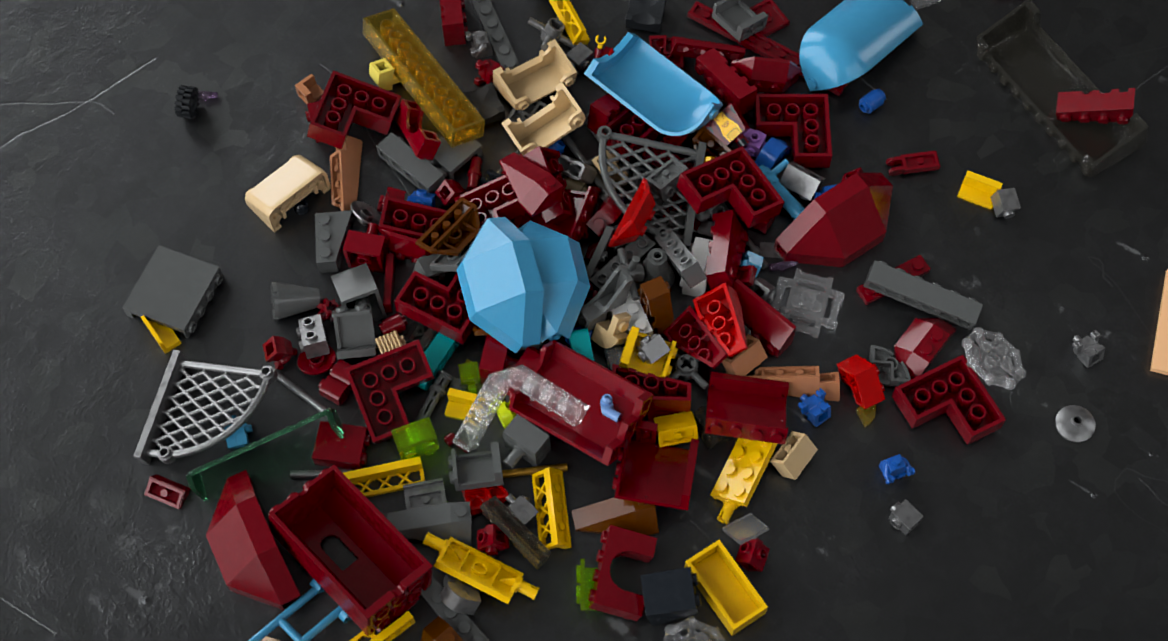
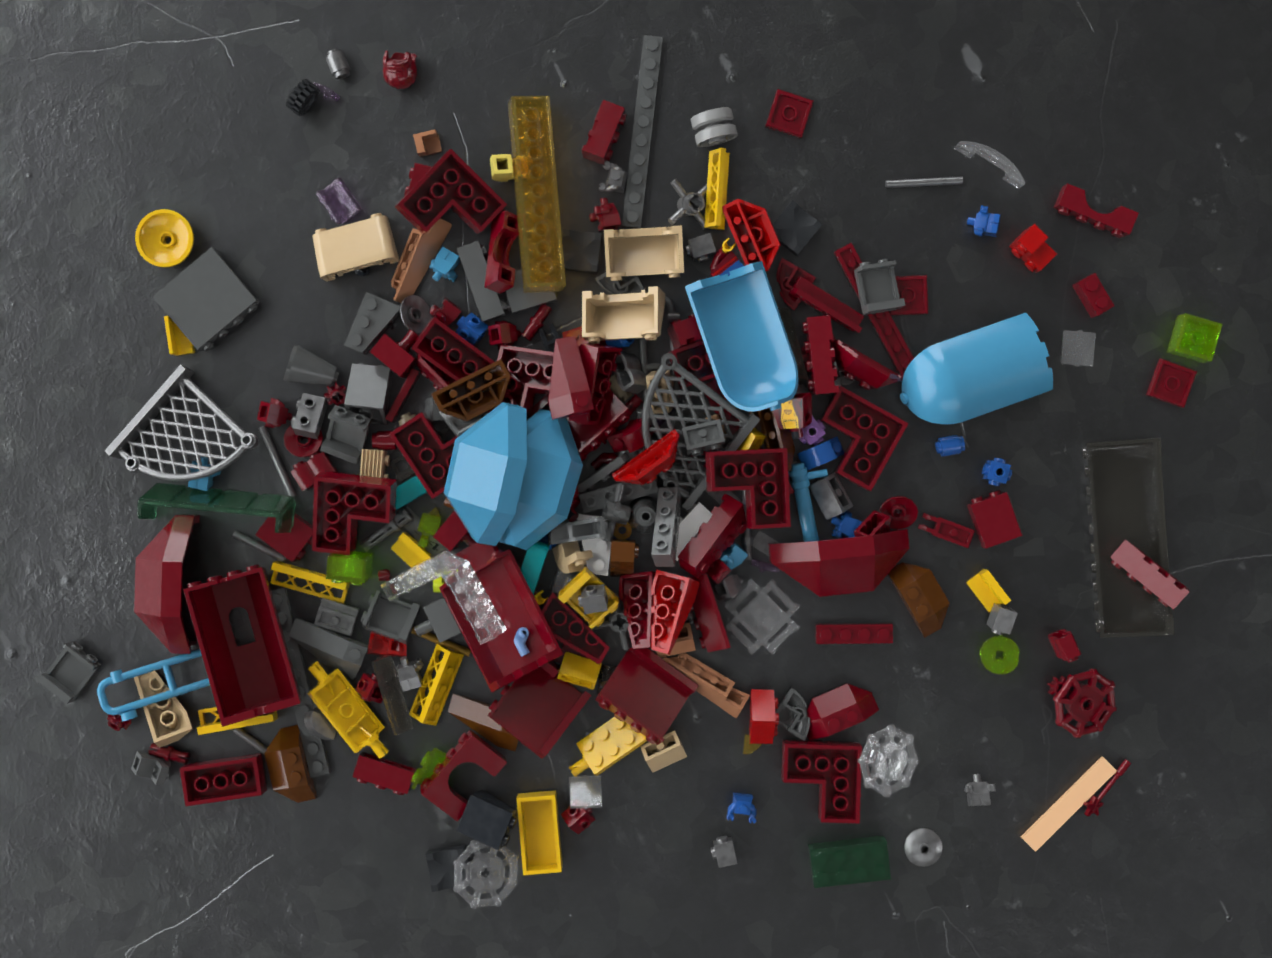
camera: 25 degrees right, 25 degrees up
dark red slope [144,474,191,509] -> none
blue piece [798,388,831,427] -> none
dark grey brick [863,260,983,330] -> none
none -> yellow dish [135,209,194,268]
none -> clear purple bracket [316,178,362,224]
none -> flat silver brick [325,49,350,80]
none -> dark red brick [352,752,417,795]
none -> dark red hair [383,50,418,89]
none -> dark azure piece [429,247,460,282]
none -> red wedge [722,199,781,272]
none -> clear green brick [808,836,891,888]
none -> dark red dish [879,496,918,529]
none -> reddish brown wedge [888,562,950,638]
none -> dark red brick [967,490,1022,549]
none -> clear neon green plate [979,635,1019,674]
none -> blue brick [982,458,1012,486]
none -> dark red gear [1047,676,1072,698]
none -> dark red brick [1048,629,1081,663]
none -> dark red plate [1053,668,1117,738]

